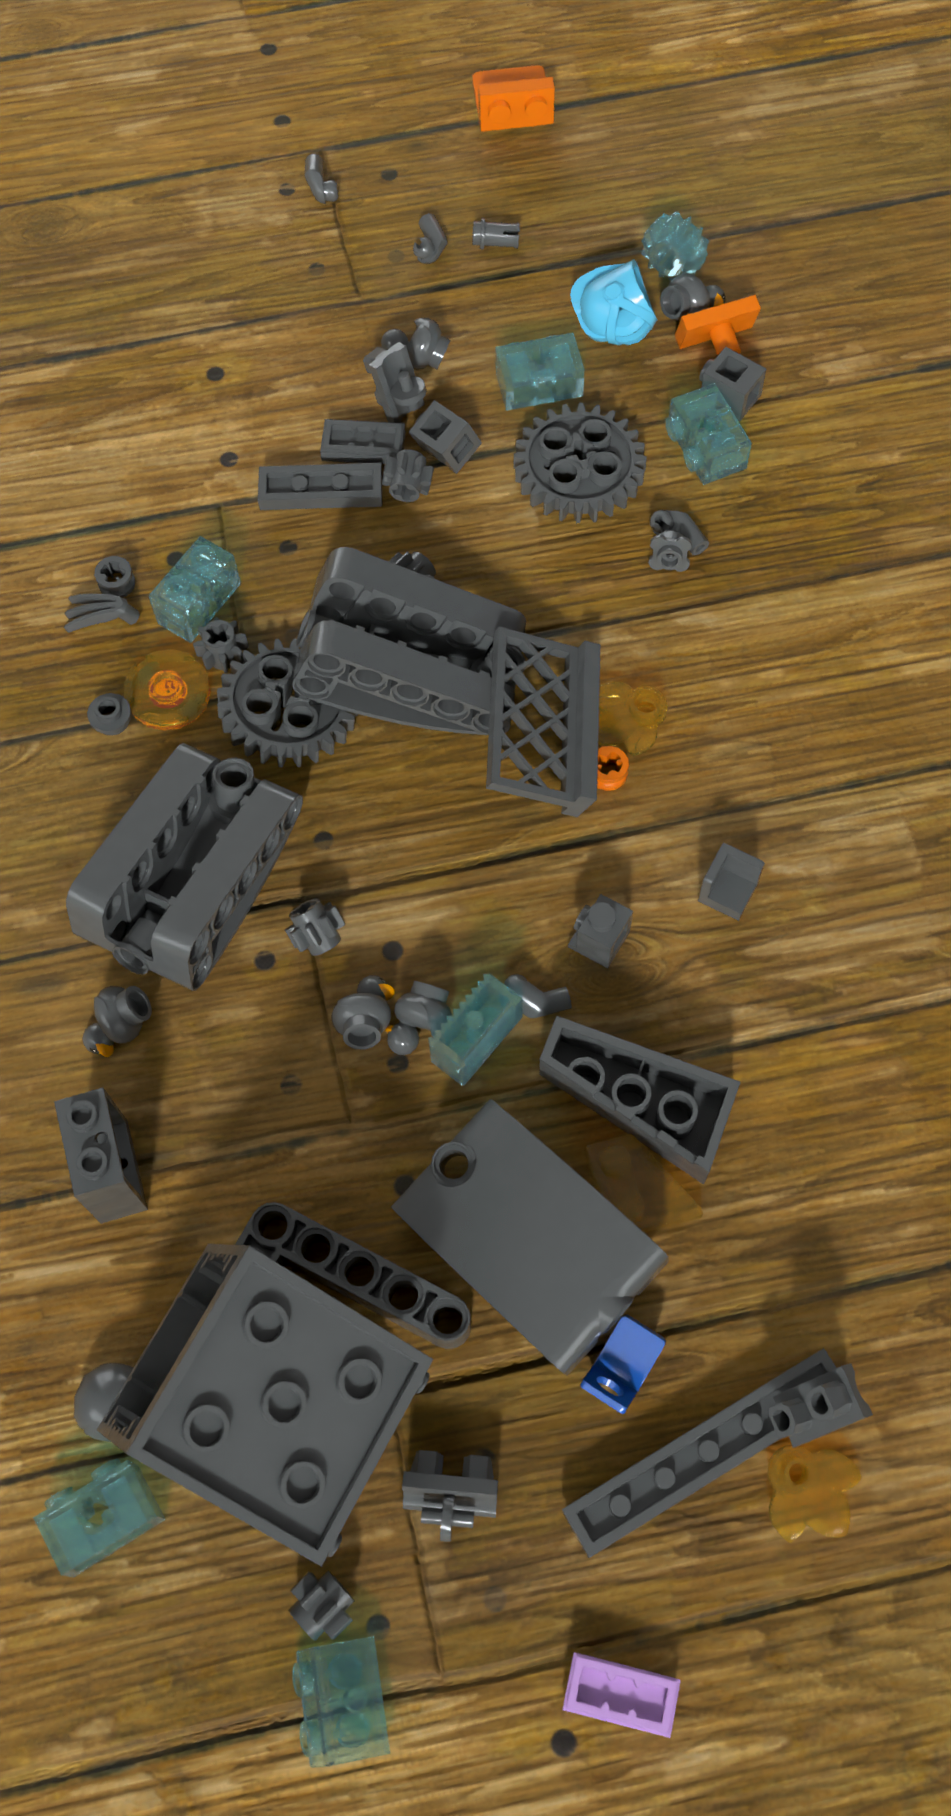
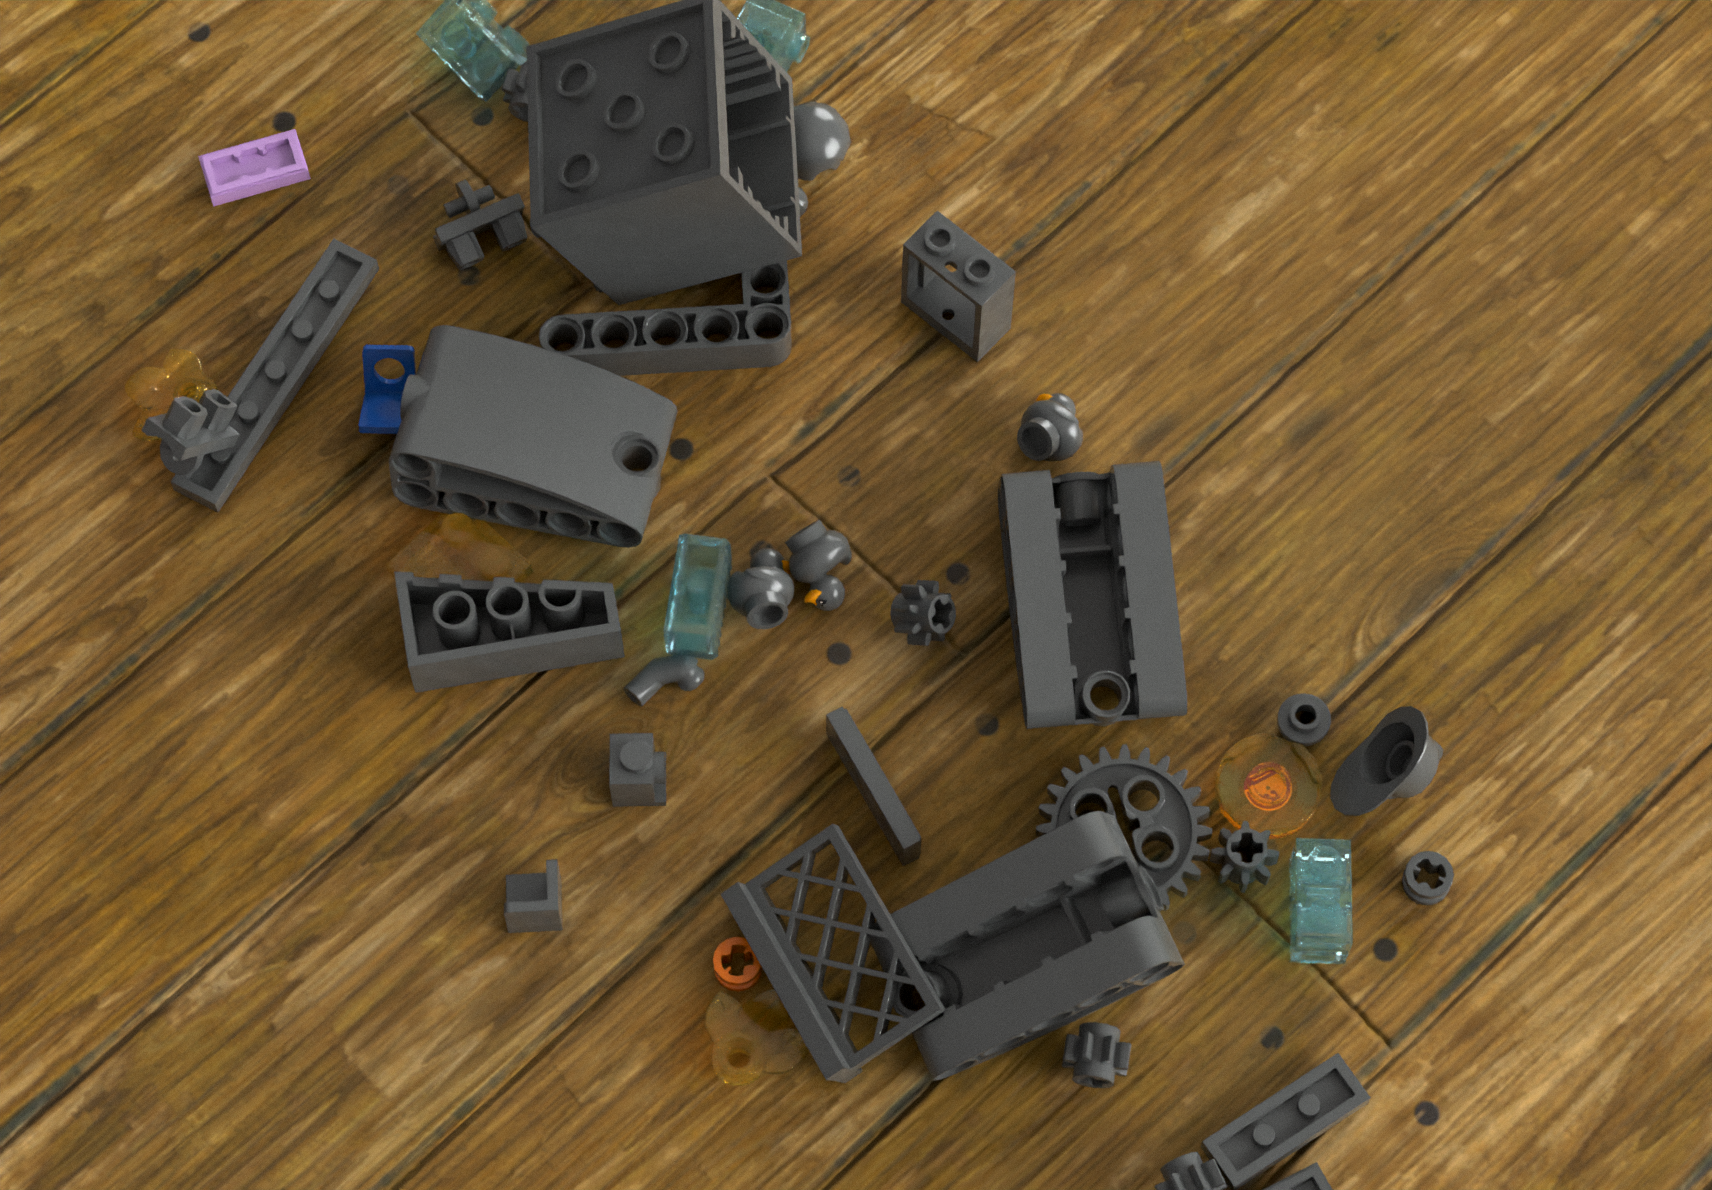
camera: 145 degrees right, 0 degrees up
dark grey piece [64,594,140,633] -> none
none -> dark grey tile [826,706,922,866]
none -> dark grey piece [1330,706,1444,816]

